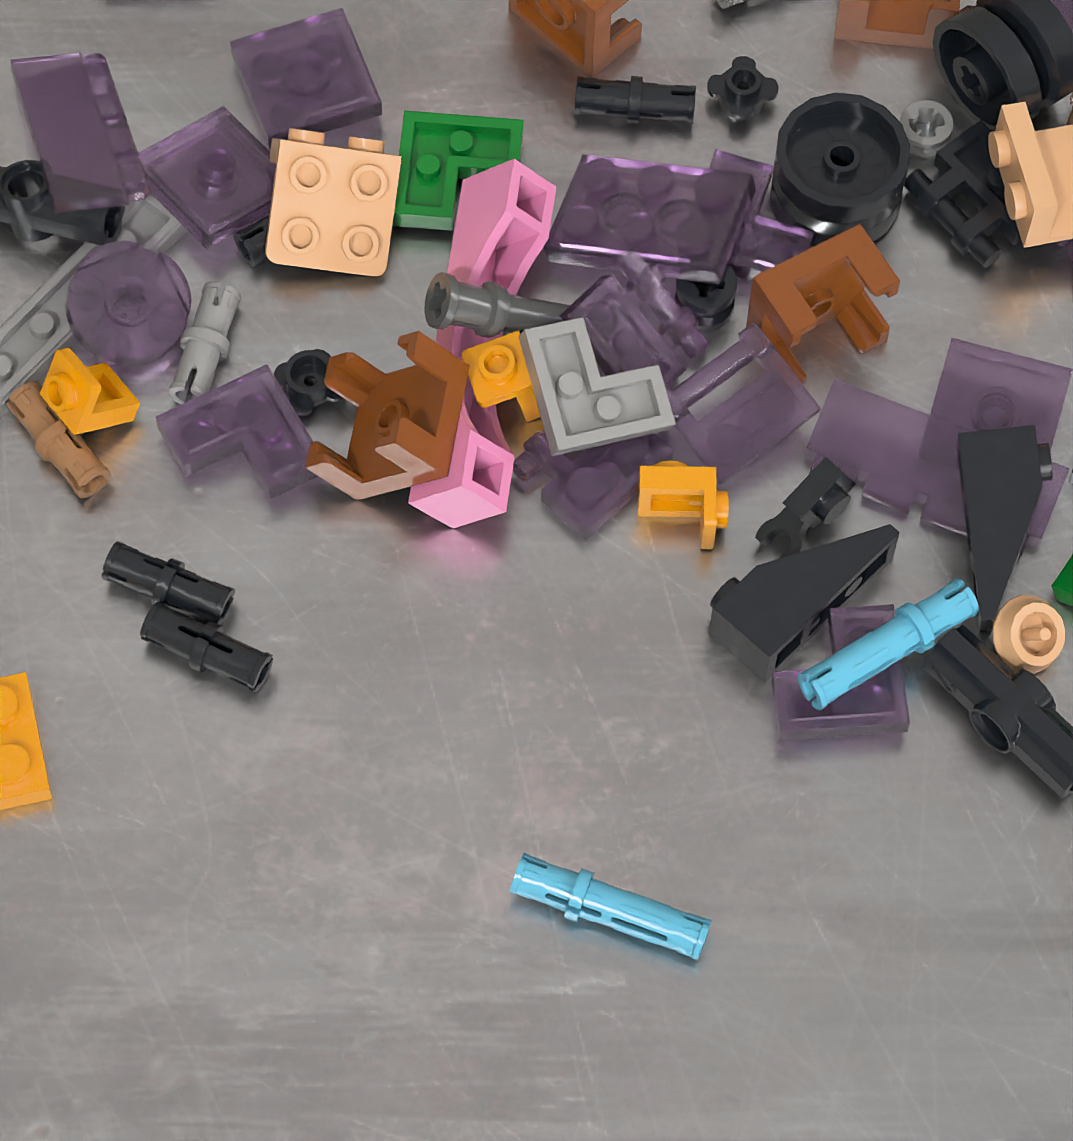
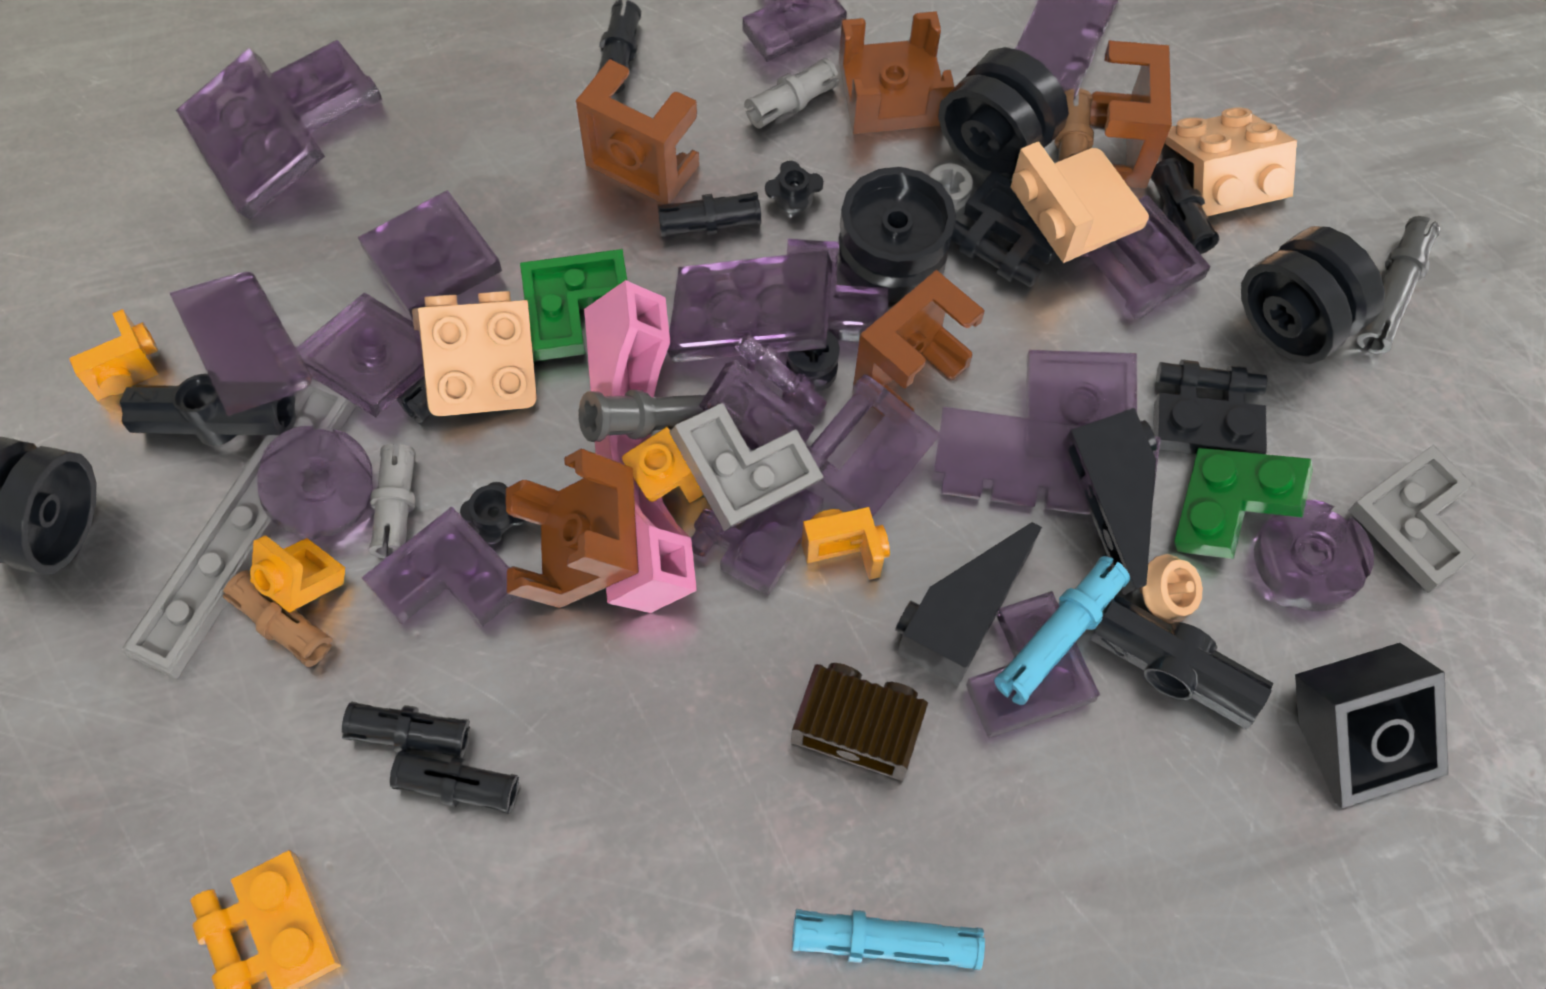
camera: 15 degrees left, 0 degrees up
black plate [755,457,857,558] -> none
none -> dark brown brick [791,663,929,781]

